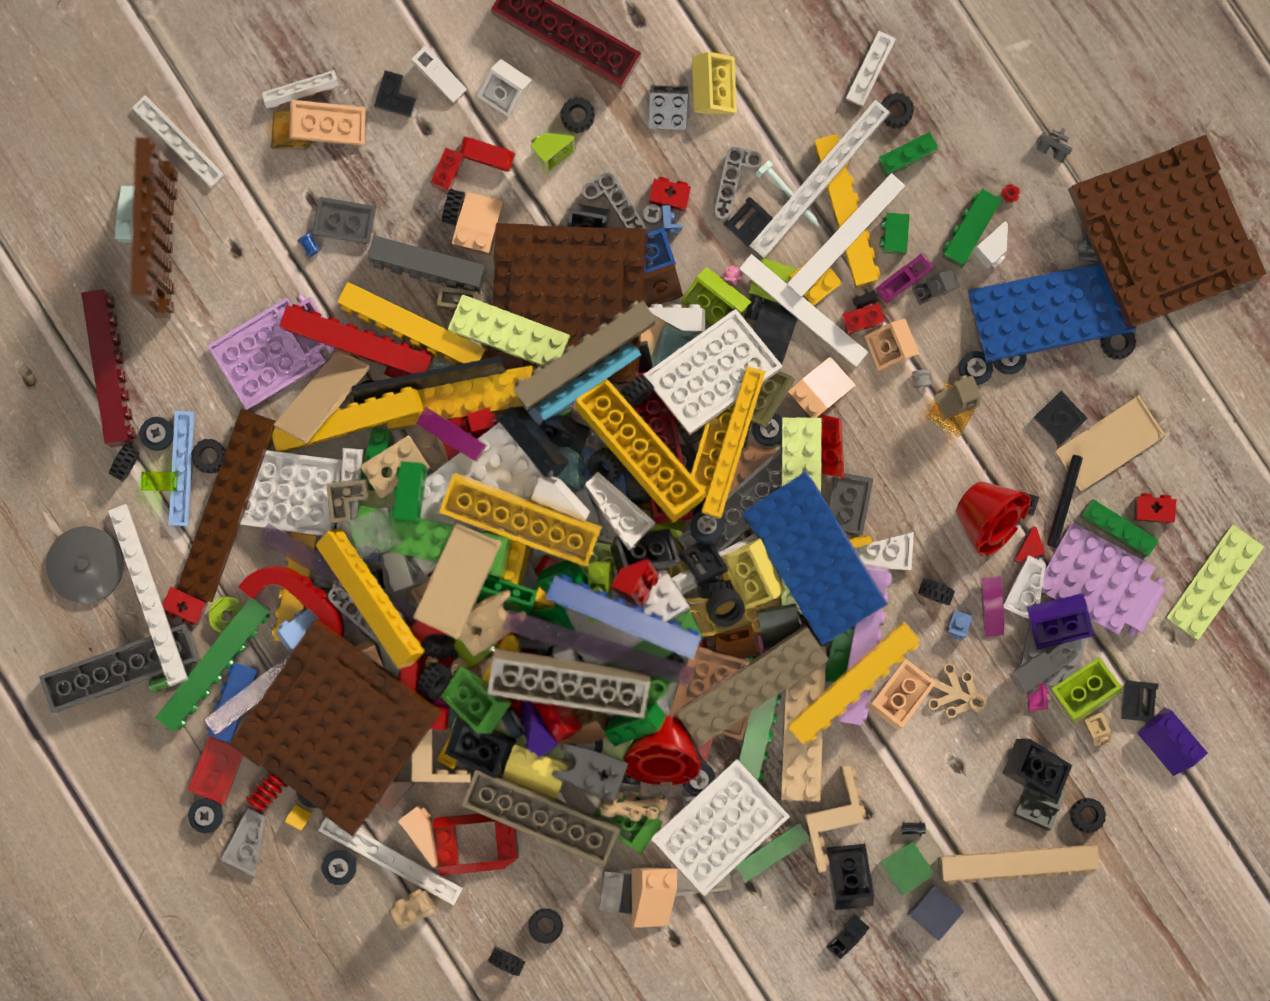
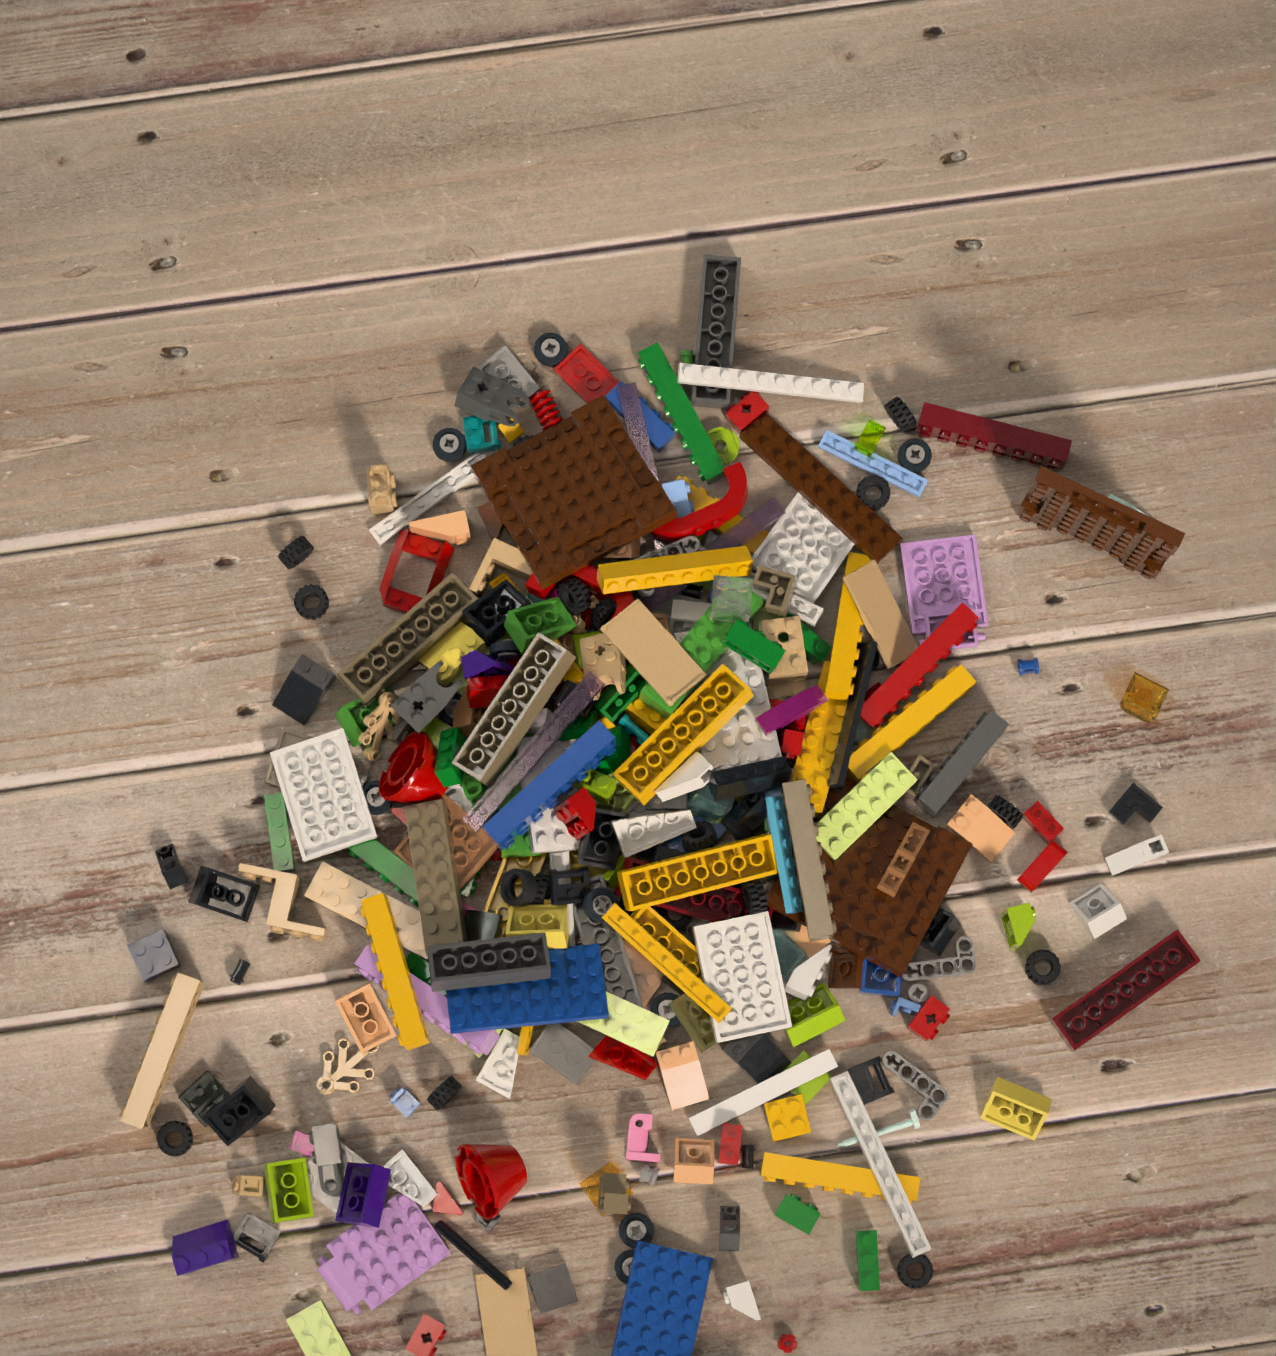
camera: 110 degrees right, 5 degrees down
dark grey dish [46,526,124,603] -> none
white tile [132,95,225,189] -> none
white plate [262,70,339,109] -> none
light nougat tile [289,100,365,146] -> none
dark grey plate [313,197,376,244] -> none
light nougat slope [632,867,677,928] -> none
bracket [649,85,688,130] -> none
reddish brown slope [715,625,760,659] -> none
bright pink plant [721,266,744,286] -> none
black pin [745,295,763,320] -> none
white tile [787,173,905,297] -> none
white plate [846,31,896,107] -> none
magenta slope [875,253,935,304] -> none
green brick [879,841,935,896] -> none
green brick [942,189,1002,268] -> none
magenta slope [980,577,1004,637] -> none
green brick [1080,499,1159,558] -> none
none -> dark grey brick [427,933,551,992]
none -> dark grey brick [454,366,530,426]
none -> teal plate [463,416,501,454]
none -> teal plate [618,714,650,746]
none -> bright pink piece [626,1114,660,1163]
none -> medium nougat slope [877,822,930,897]

